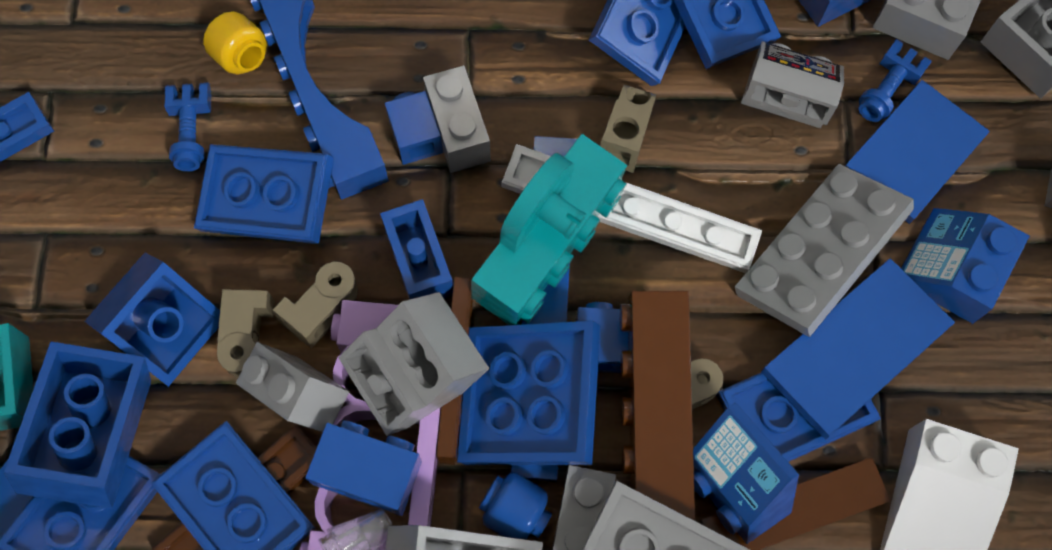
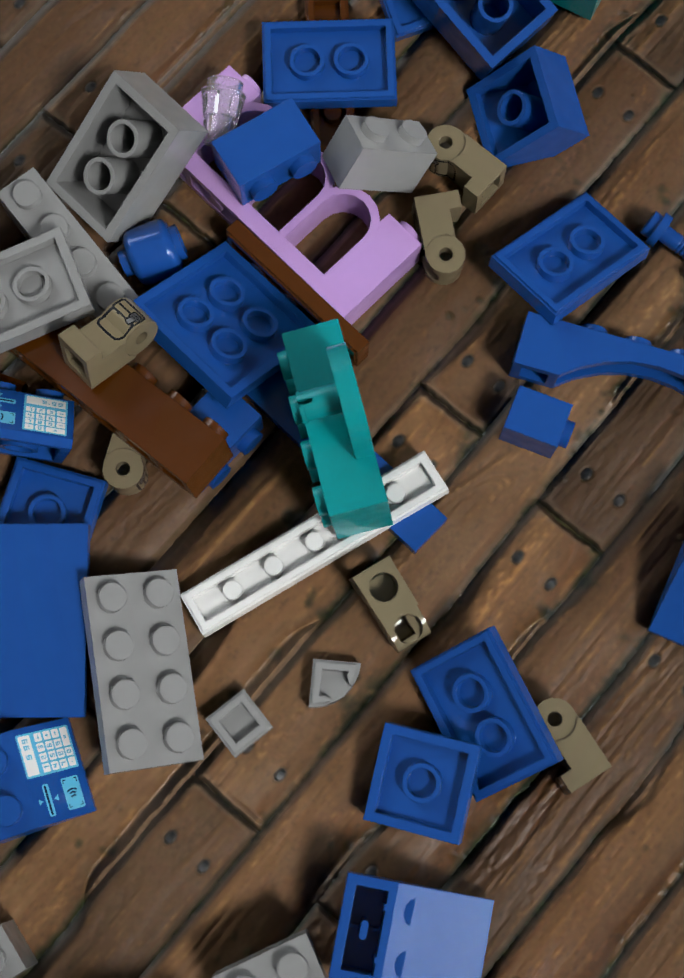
camera: 130 degrees right, 5 degrees up
light grey piece [339,292,489,436] -> none
blue brick [380,199,454,300] -> none
light grey brick [423,65,491,173] -> none
light grey piece [741,41,844,128] -> none
blue tile [845,80,990,224] -> none
blue hinge [858,39,932,122] -> none
none -> dark tan leg [58,297,158,389]
none -> light grey tile [205,689,273,758]
none -> light grey tile [309,659,361,708]

